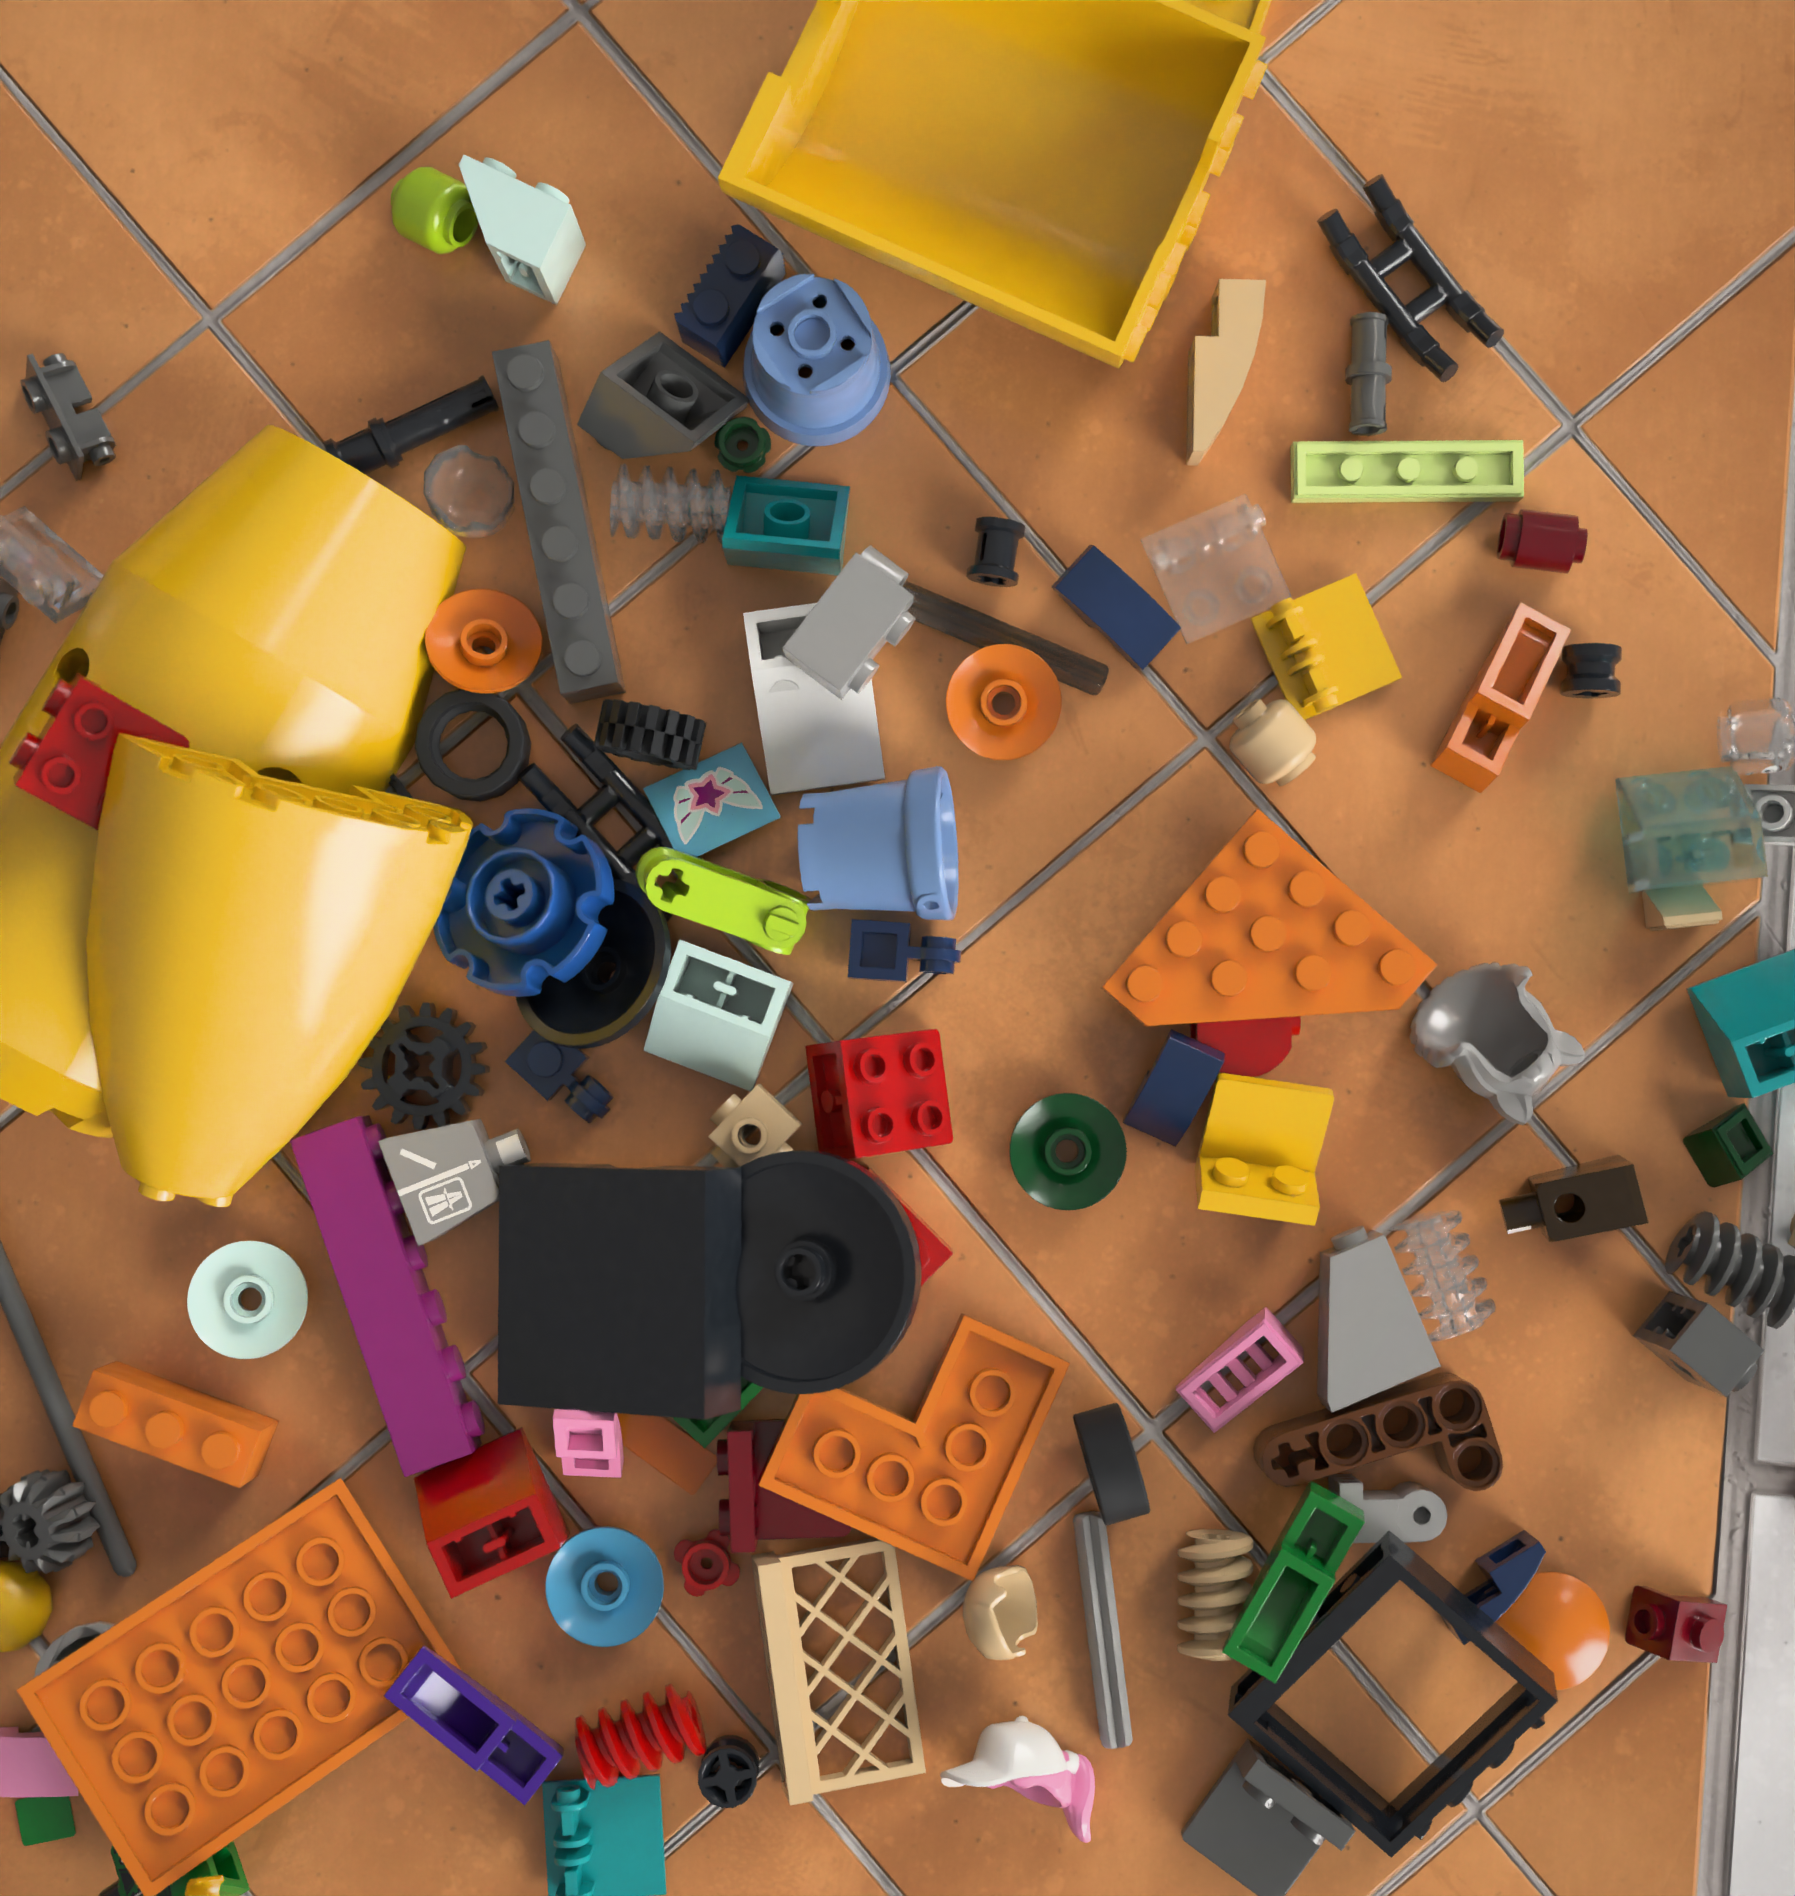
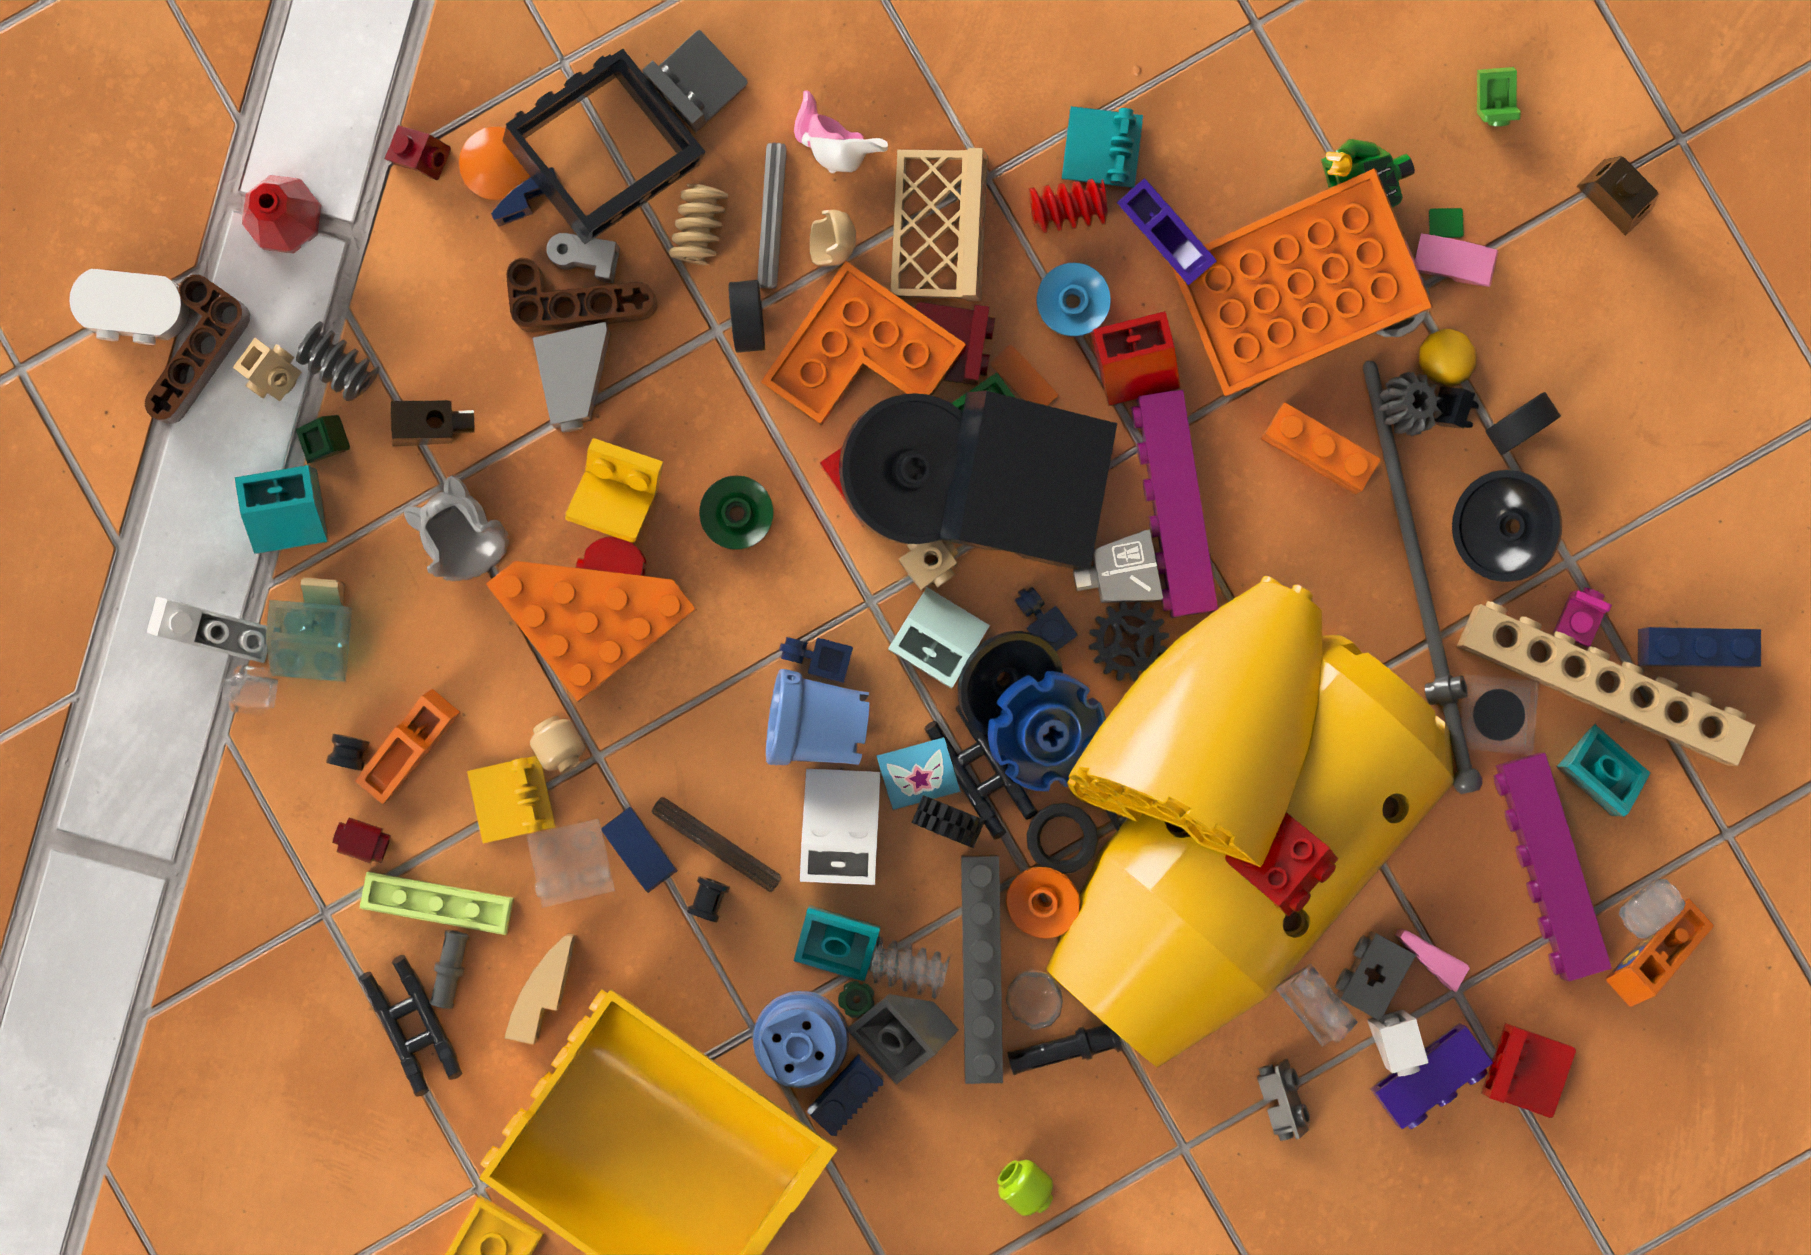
camera: 170 degrees left, 0 degrees up
light aqua dish [187,1241,308,1359] -> none
light aqua slope [459,155,586,305] -> none
bright pink slope [553,1409,624,1478] -> none
lime piece [635,847,811,955] -> none
red plate [674,1529,740,1597] -> none
black wheel [698,1735,759,1808] -> none
light grey hinge [782,545,916,700] -> none
red bracket [805,1029,953,1159] -> none
orange dish [946,644,1062,761] -> none
dark blue slope [1123,1029,1225,1147] -> none
bright pink slope [1176,1307,1304,1433] -> none
green slope [1222,1481,1365,1684] -> none
clear piece [1387,1210,1496,1342] -> none
dark grey brick [1633,1291,1765,1397] -> none

